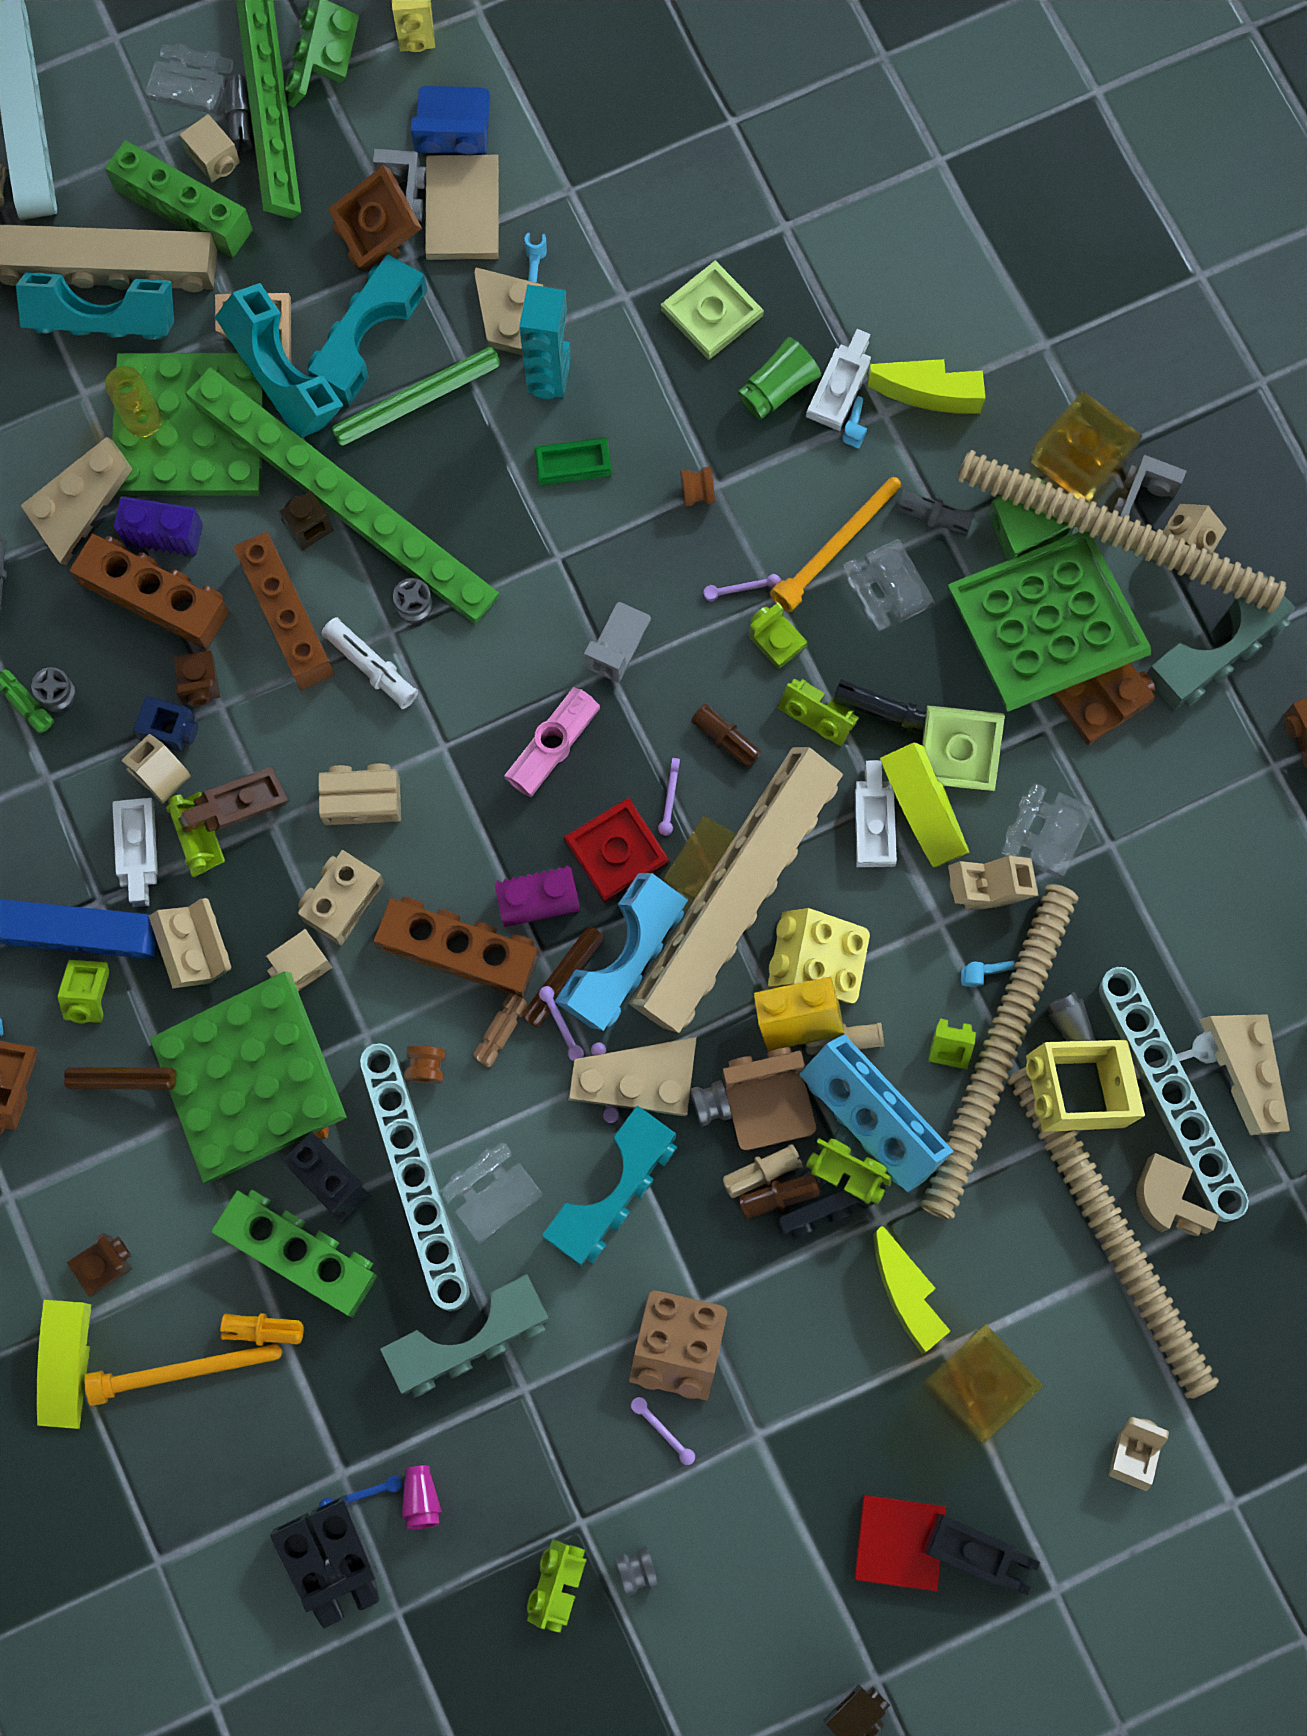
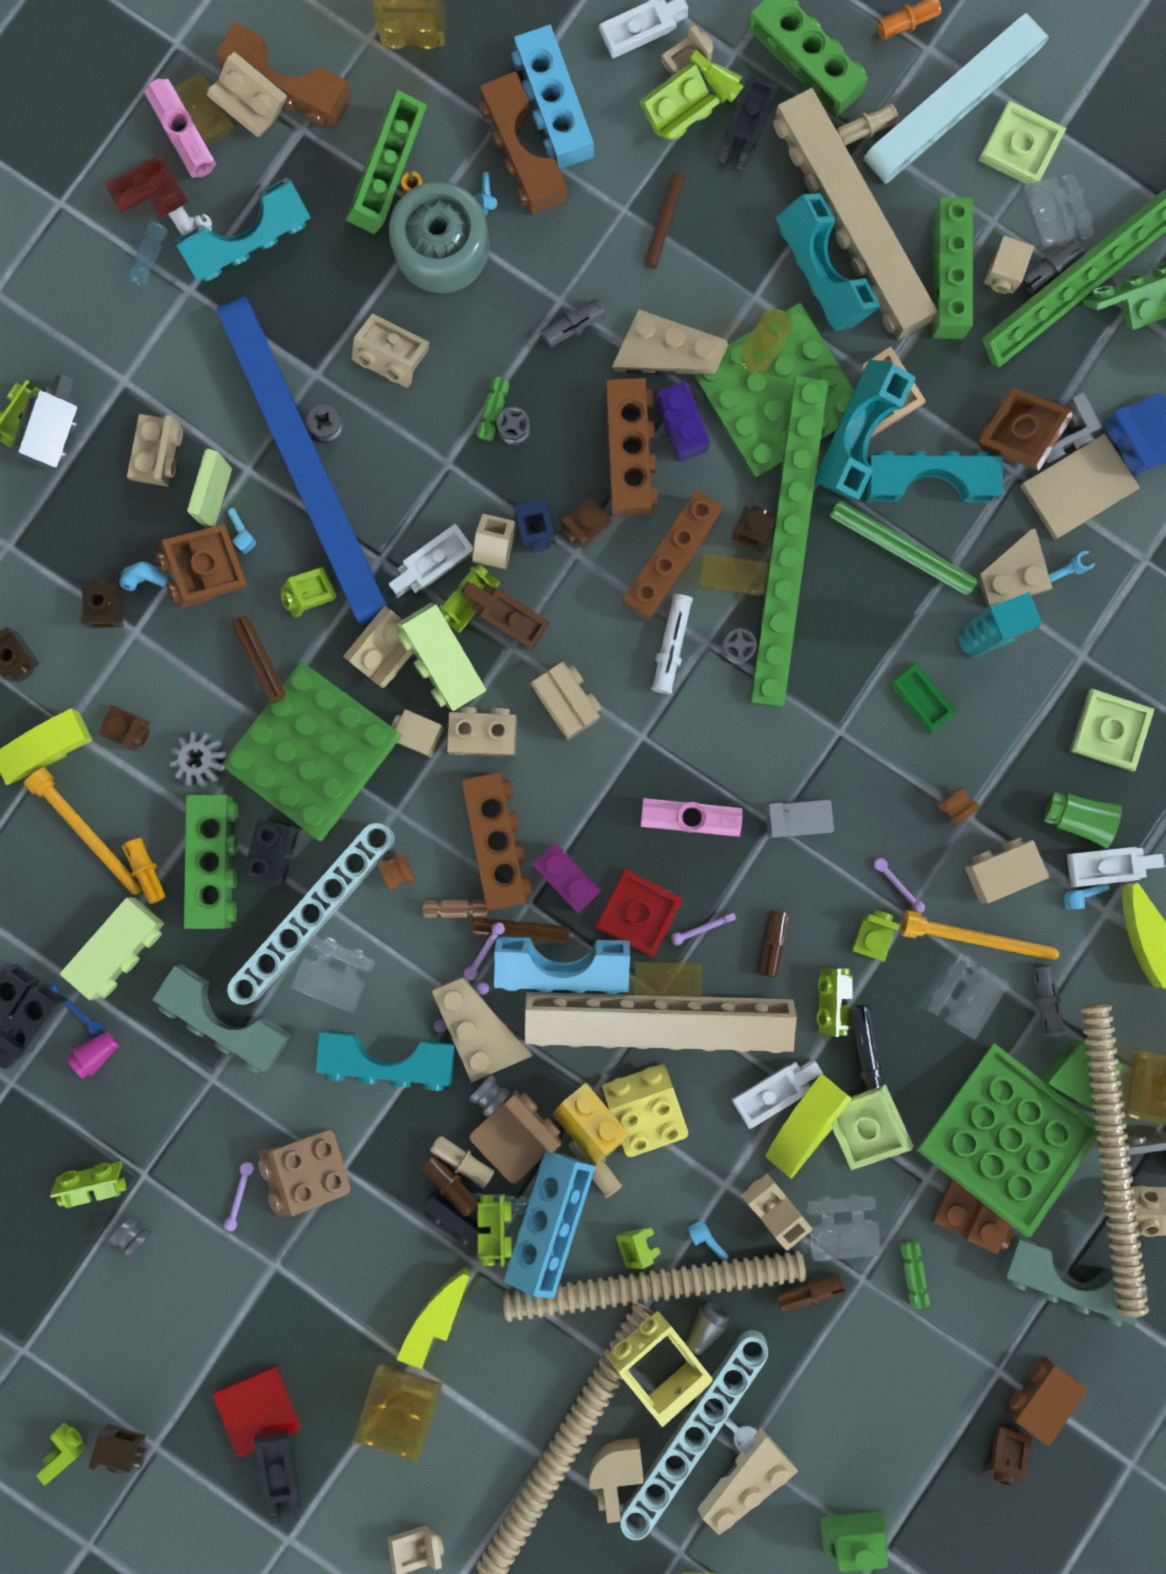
camera: 60 degrees right, 10 degrees up
none -> yellowish green brick [60,897,165,1000]
none -> light grey gear [169,732,227,788]
none -> yellowish green brick [397,603,487,711]
none -> clear yellow plate [699,553,769,597]
none -> reddish brown axle [777,1273,846,1312]
none -> bright green axle [900,1240,930,1309]
none -> tan brick [965,837,1050,904]
none -> yellowish green tile [978,100,1067,188]

